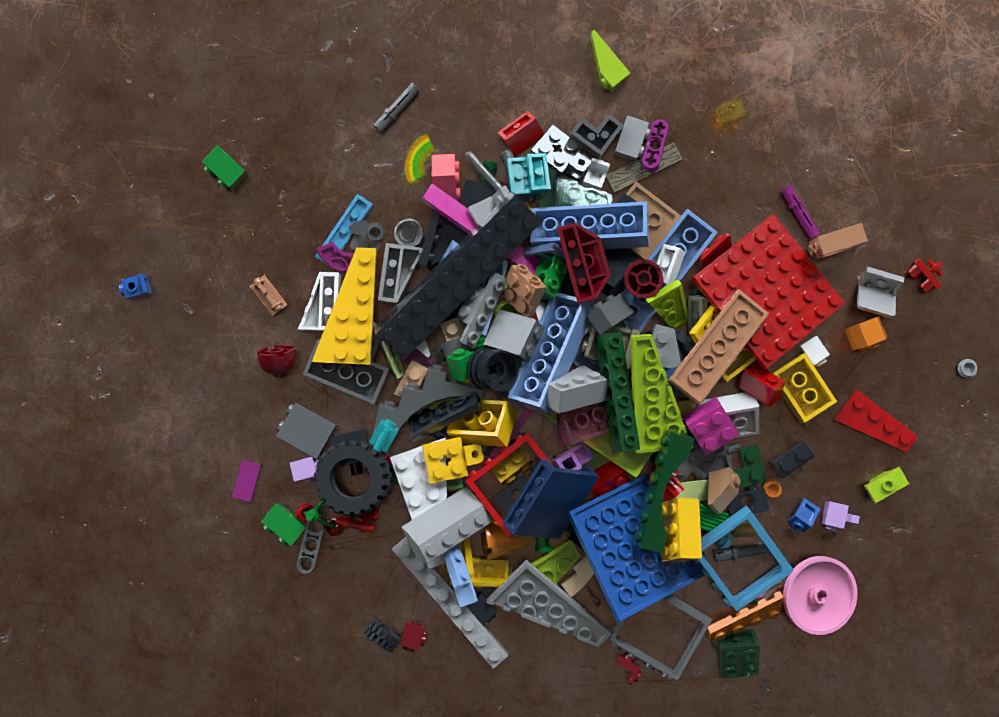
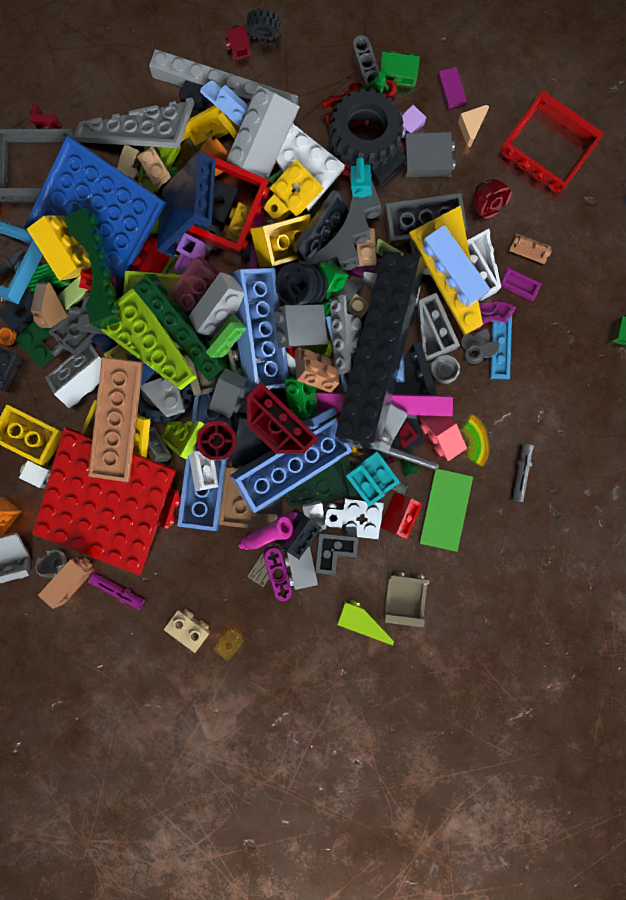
camera: 150 degrees right, 0 degrees up
dark pink brick [682,396,740,455] -> none
red brick [738,362,786,407] -> none
none -> light grey hair [35,549,67,578]
none -> light nougat plate [137,147,172,188]
none -> tan brick [164,608,211,653]
none -> bright green bracket [206,315,247,358]
none -> dark pink piece [238,512,297,550]
none -> black bracket [275,509,322,560]
none -> dark tan panel [383,571,429,627]
none -> dark red tile [399,421,418,448]
none -> bright green tile [419,469,473,552]
none -> light blue brick [422,225,491,308]
none -> light nougat slope [458,105,489,147]
none -> red window [500,90,605,194]
none -> magenta tile [500,267,542,302]

